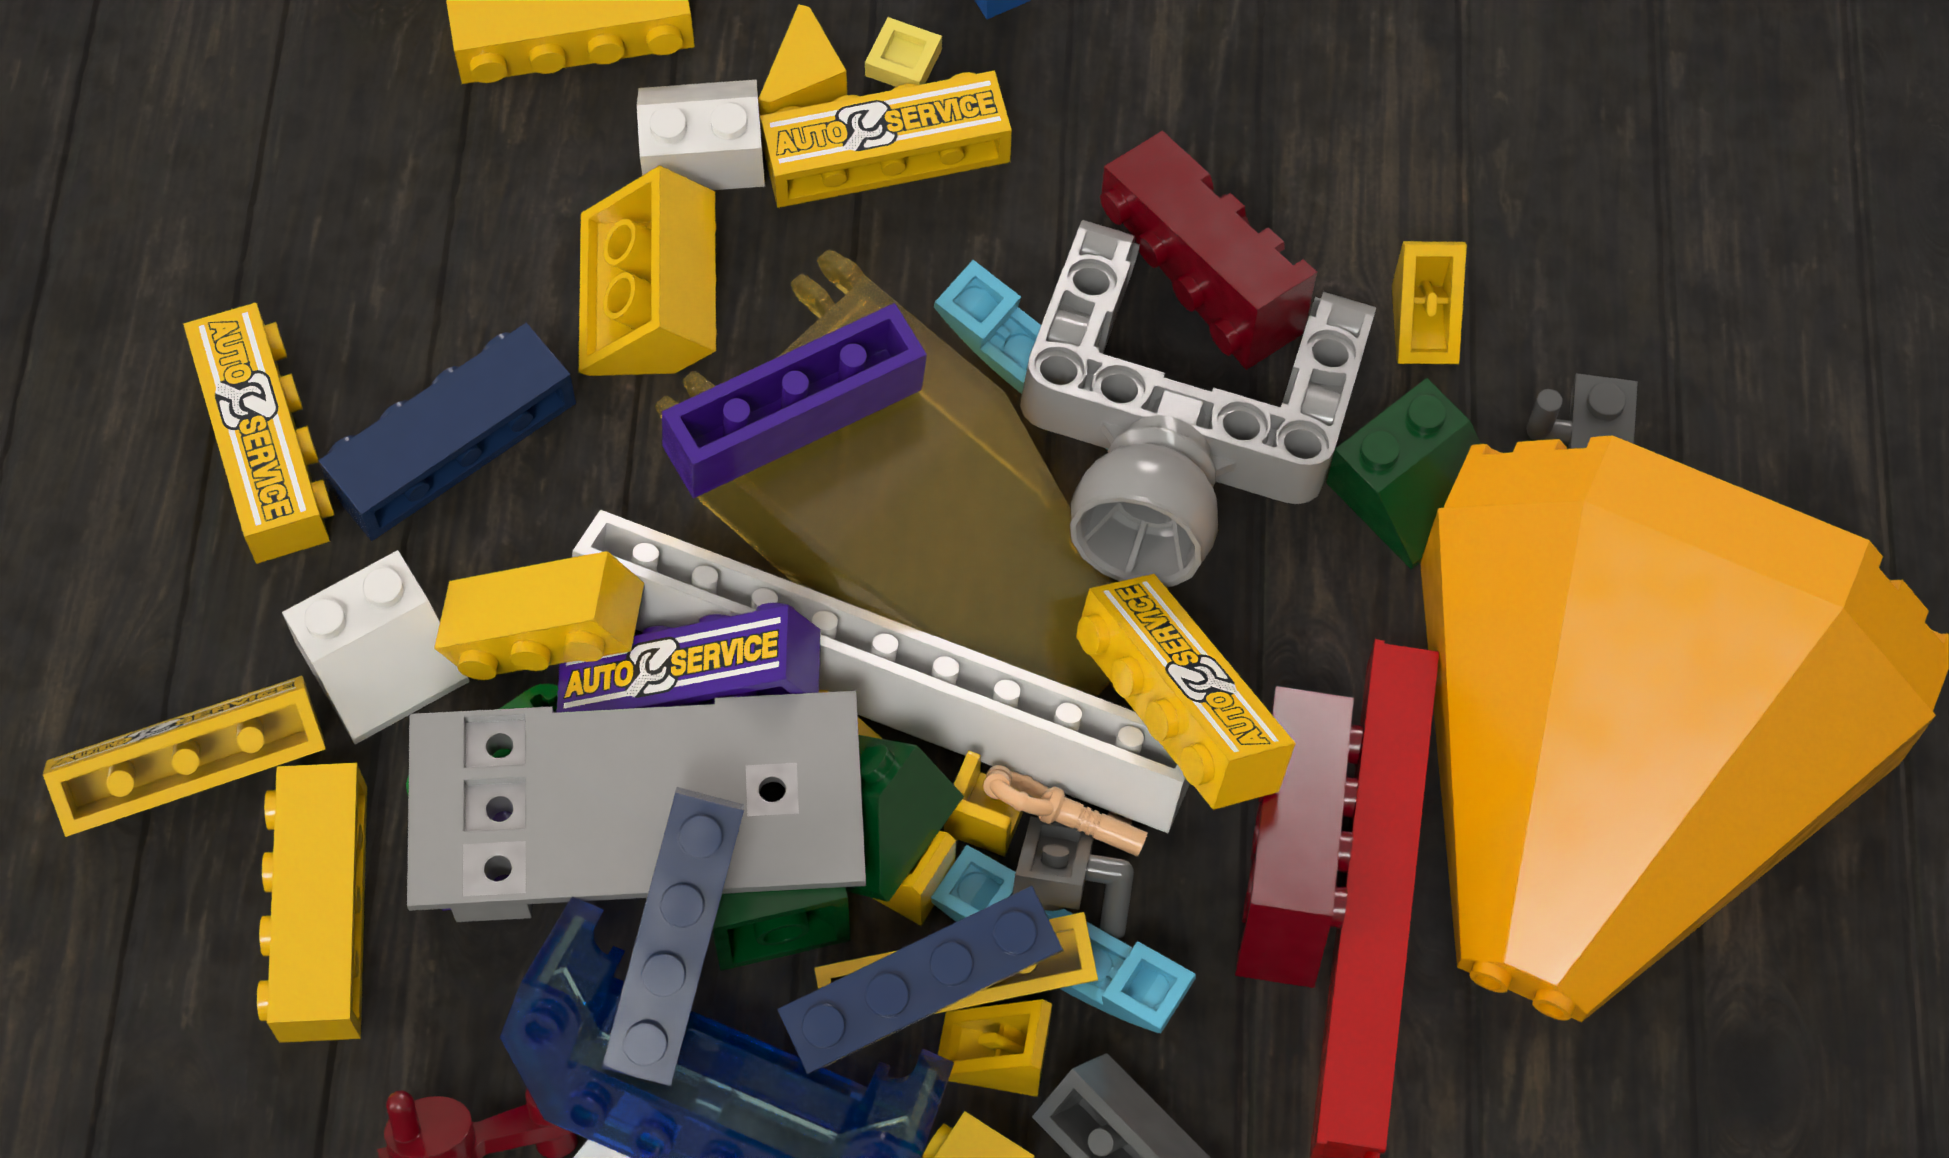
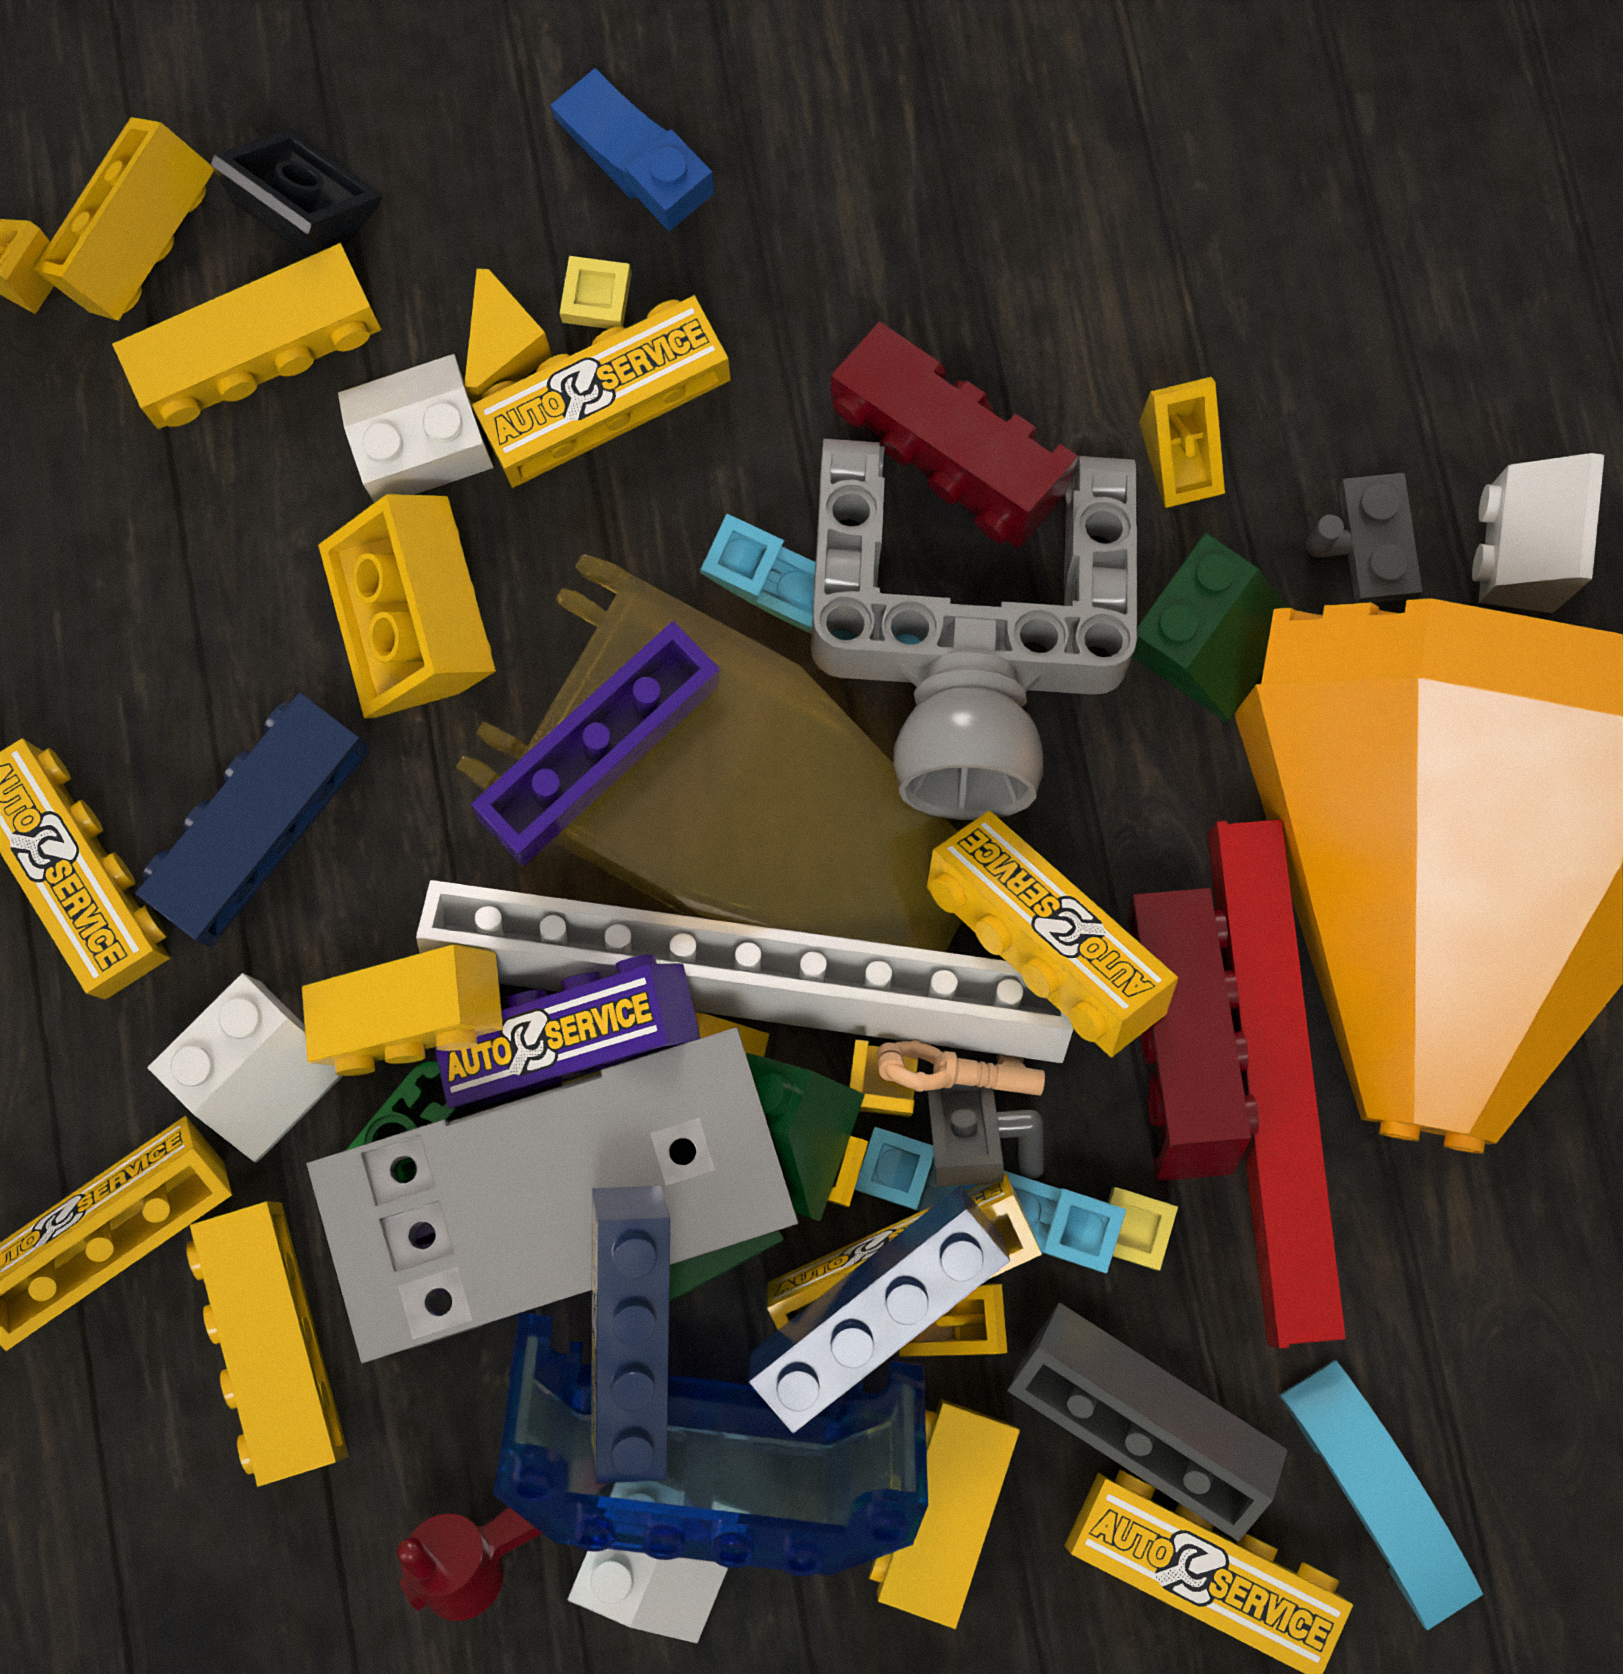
camera: 10 degrees left, 15 degrees up
none -> light yellow plate [1108,1187,1178,1270]
none -> white slope [1472,453,1604,613]

